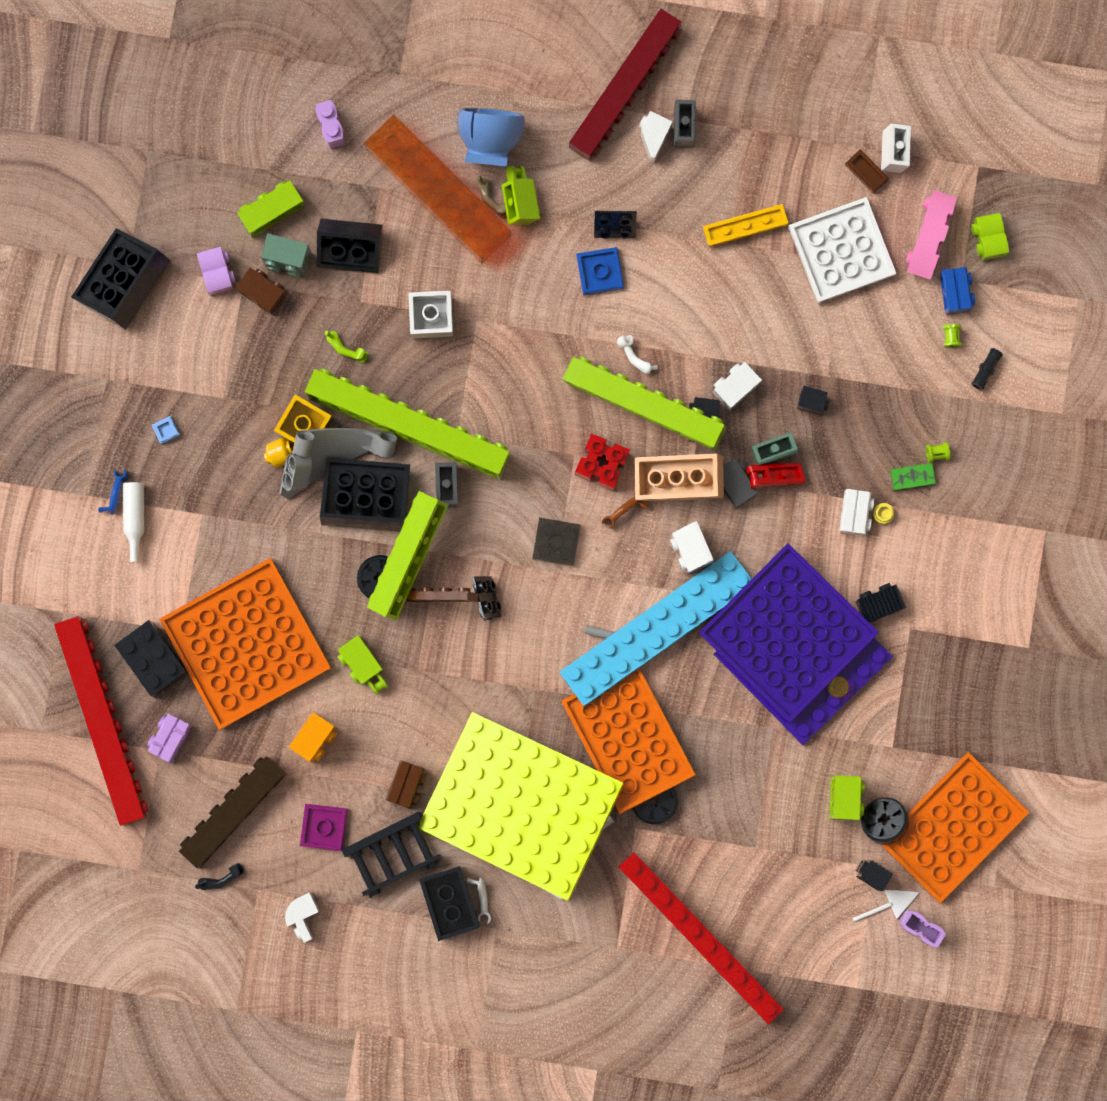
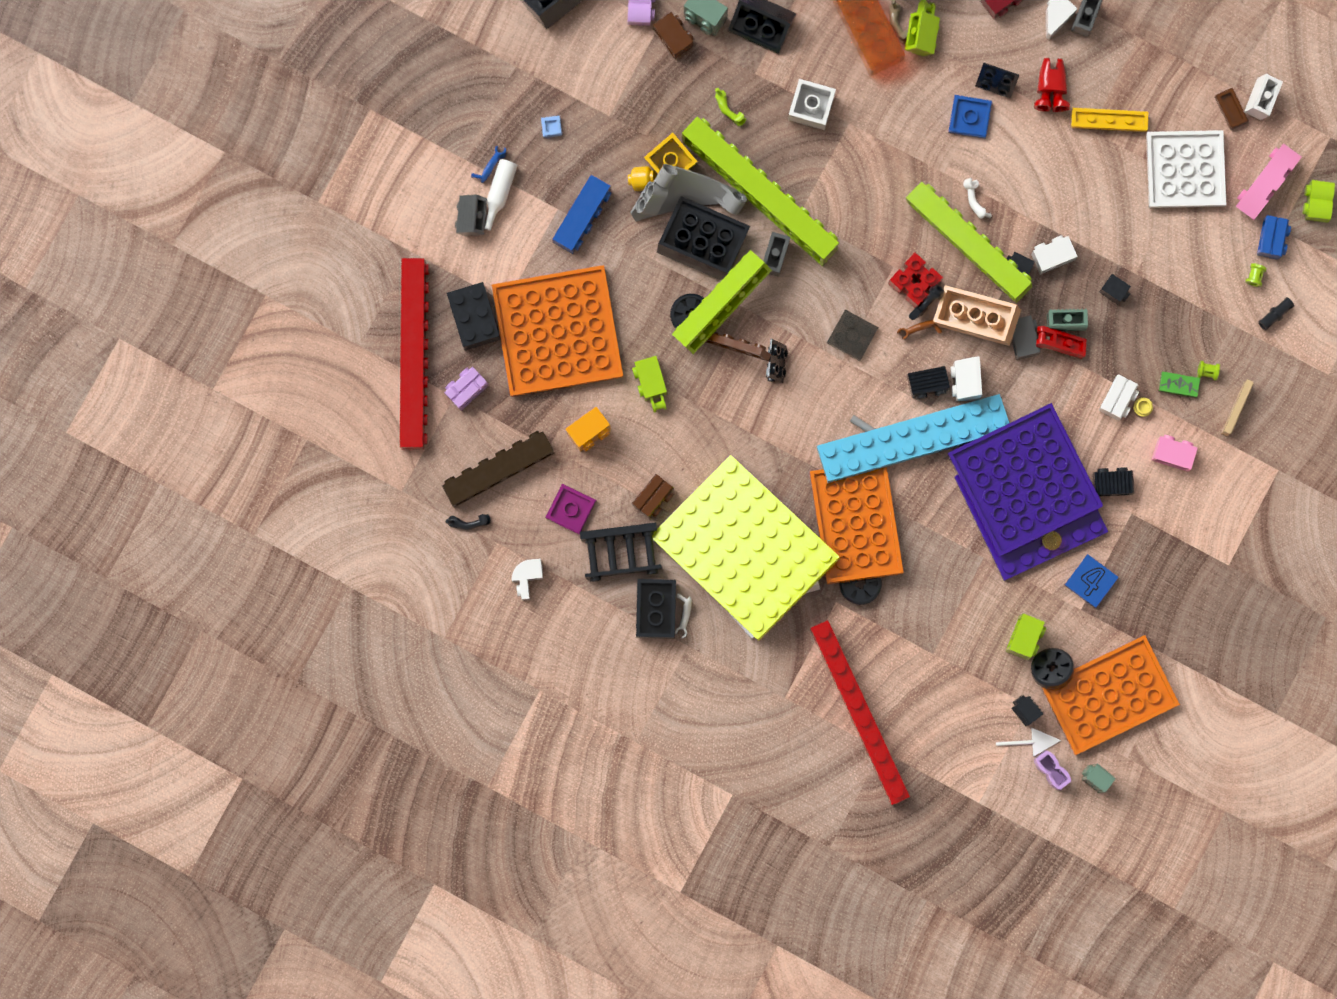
camera: 25 degrees right, 0 degrees up
none -> dark grey brick [455,194,487,236]
none -> blue brick [552,175,612,254]
none -> black brick [907,366,950,400]
none -> black hinge [909,284,944,320]
none -> red piece [1034,58,1070,112]
none -> blue tile [1065,554,1118,608]
none -> sand green brick [1081,764,1116,793]
none -> bright pink brick [1151,435,1197,472]
none -> tan tile [1221,379,1254,436]

